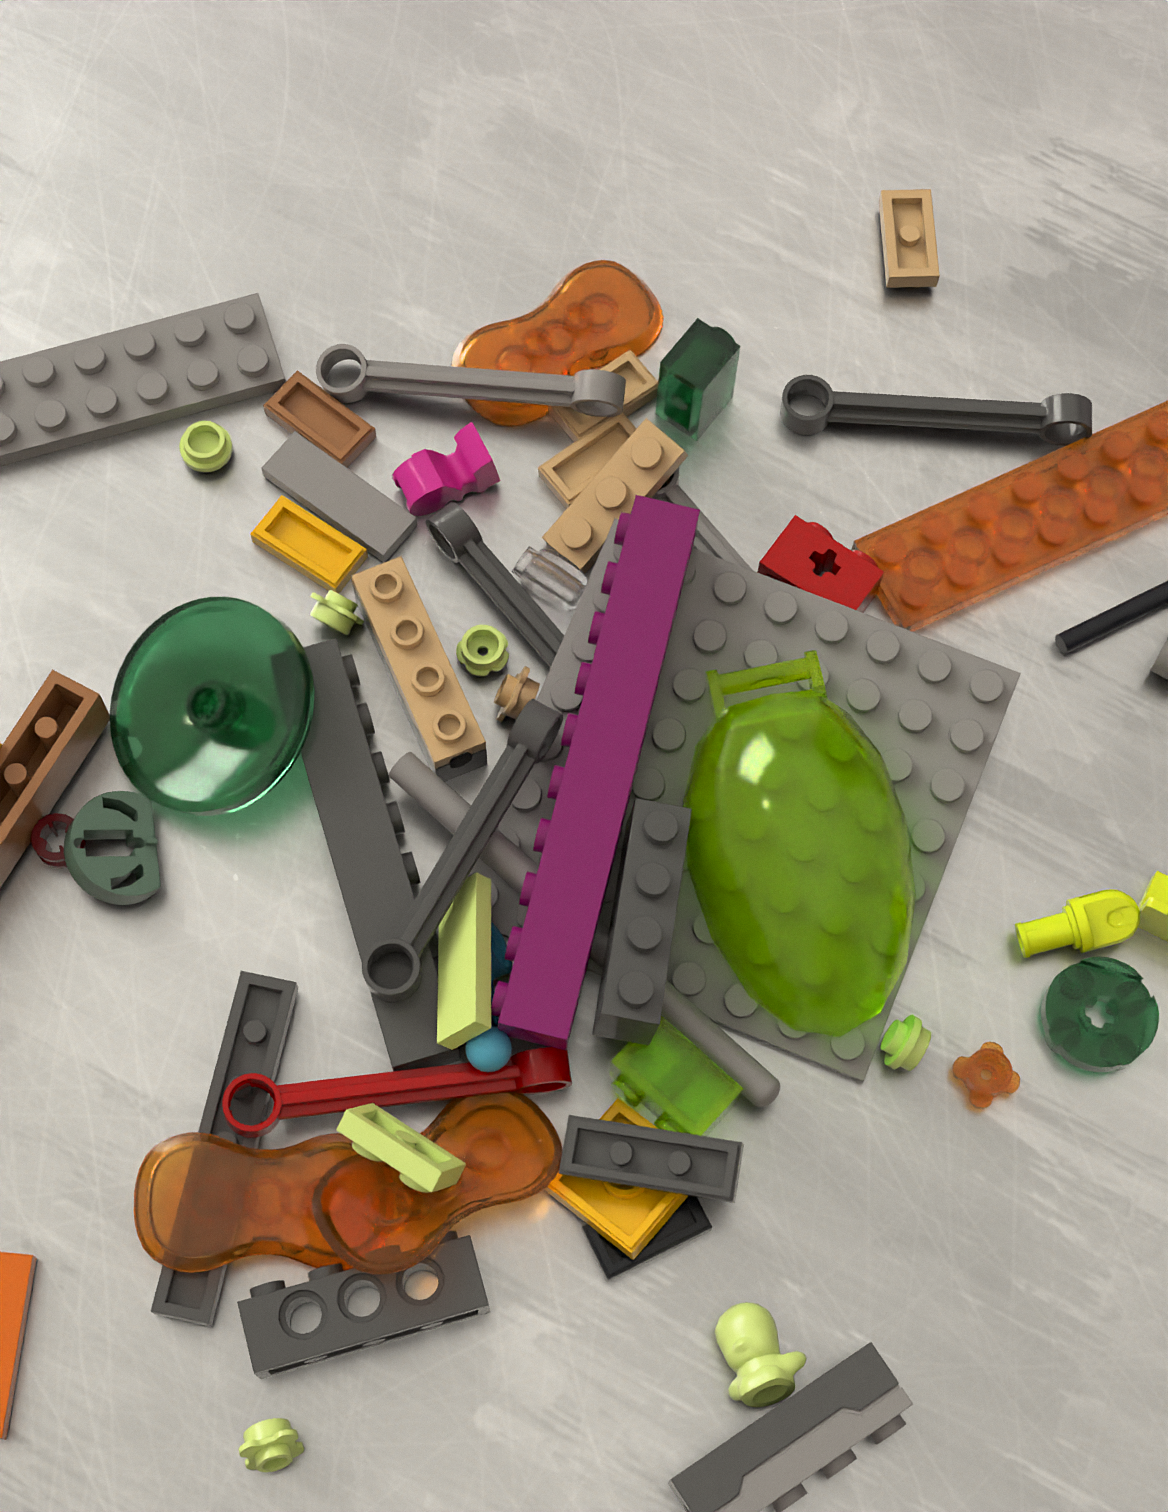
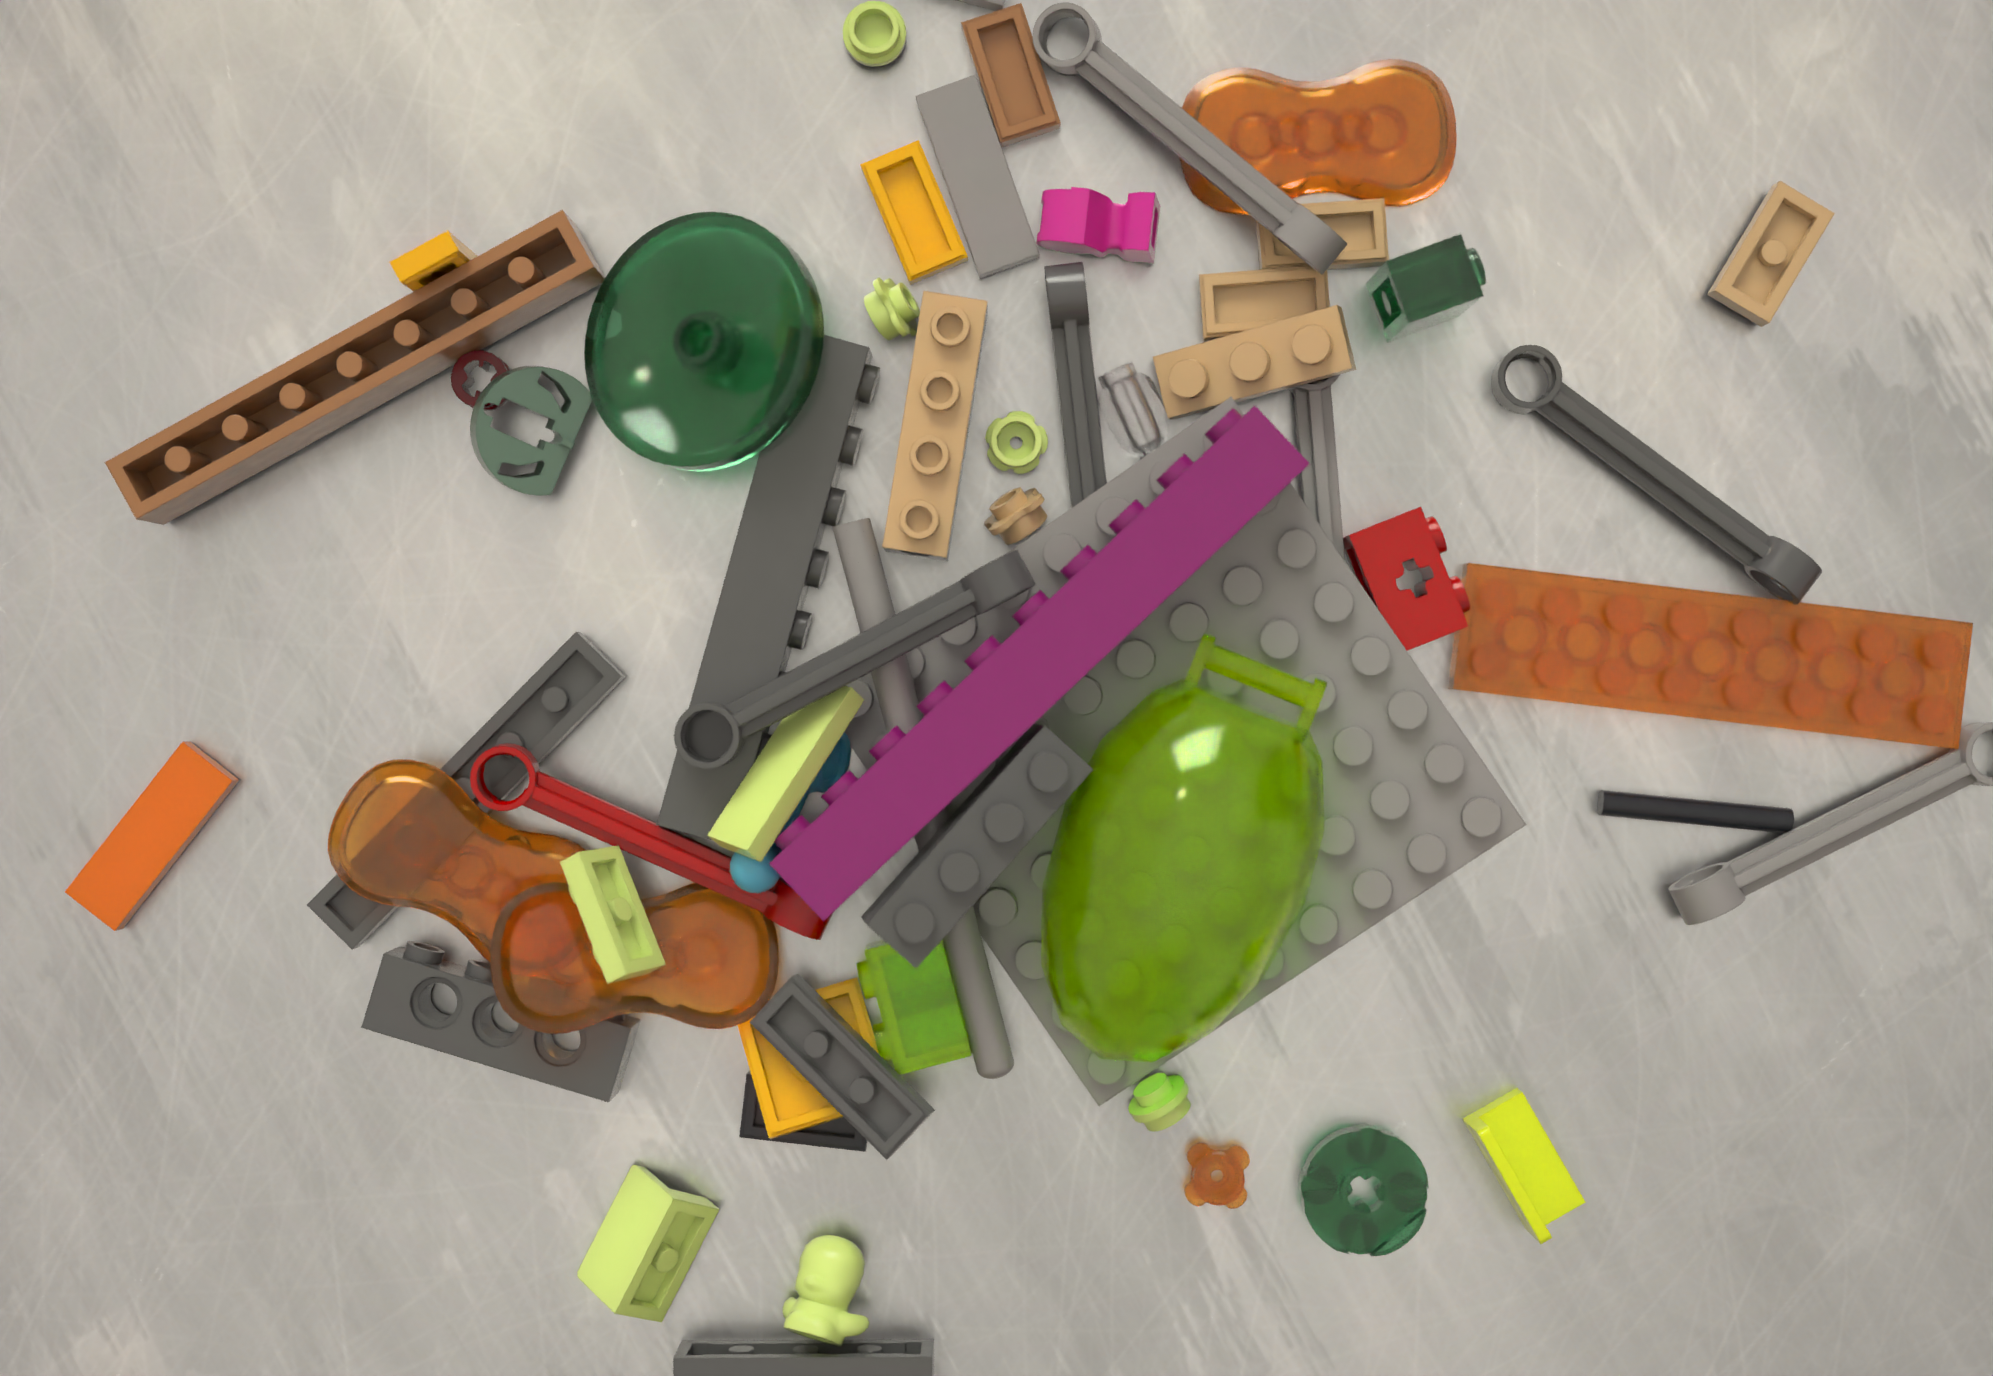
camera: 35 degrees right, 20 degrees up
yellowish green plate [238,1418,304,1472] -> none
neon yellow arm [1015,889,1140,958] -> none
none -> yellowish green panel [577,1165,720,1322]

